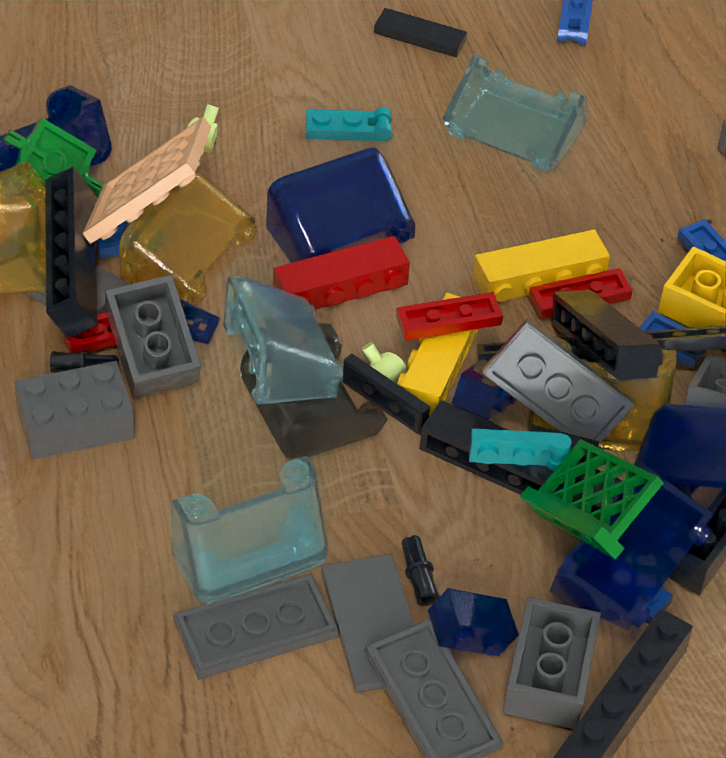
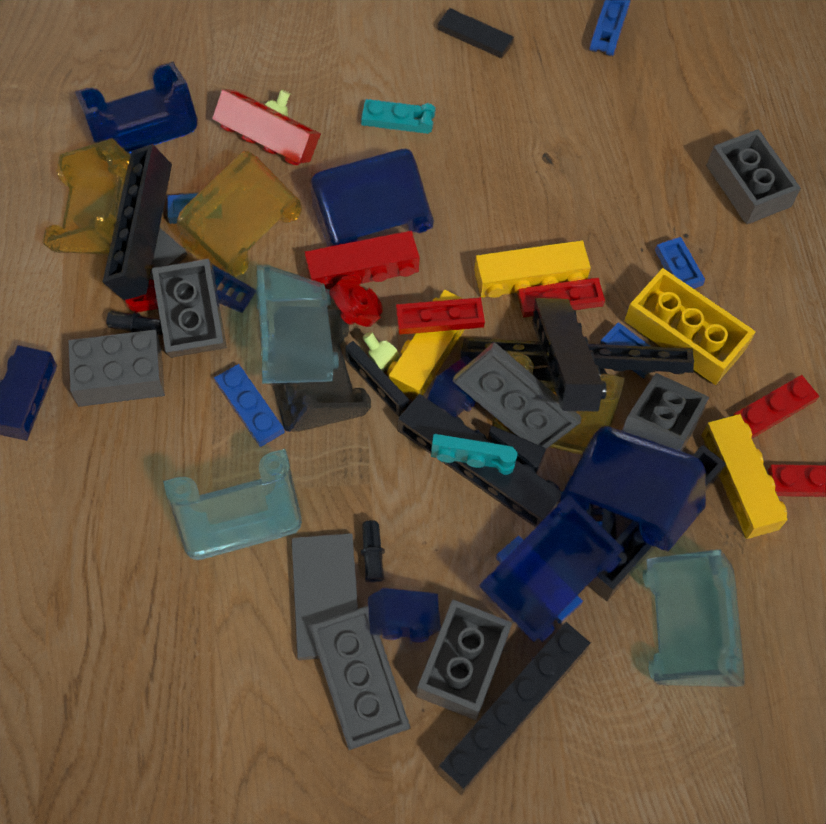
camera: 10 degrees right, 15 degrees up
green plate [4,118,104,195] -> none
light nougat plate [82,116,211,244] -> none
dark grey tile [173,573,339,680] -> none
clear light blue windscreen [443,55,589,172] -> none
green fence [520,439,664,560] -> none
none -> brick [212,89,321,166]
none -> blue plate [214,364,285,447]
none -> red plate [329,276,383,327]

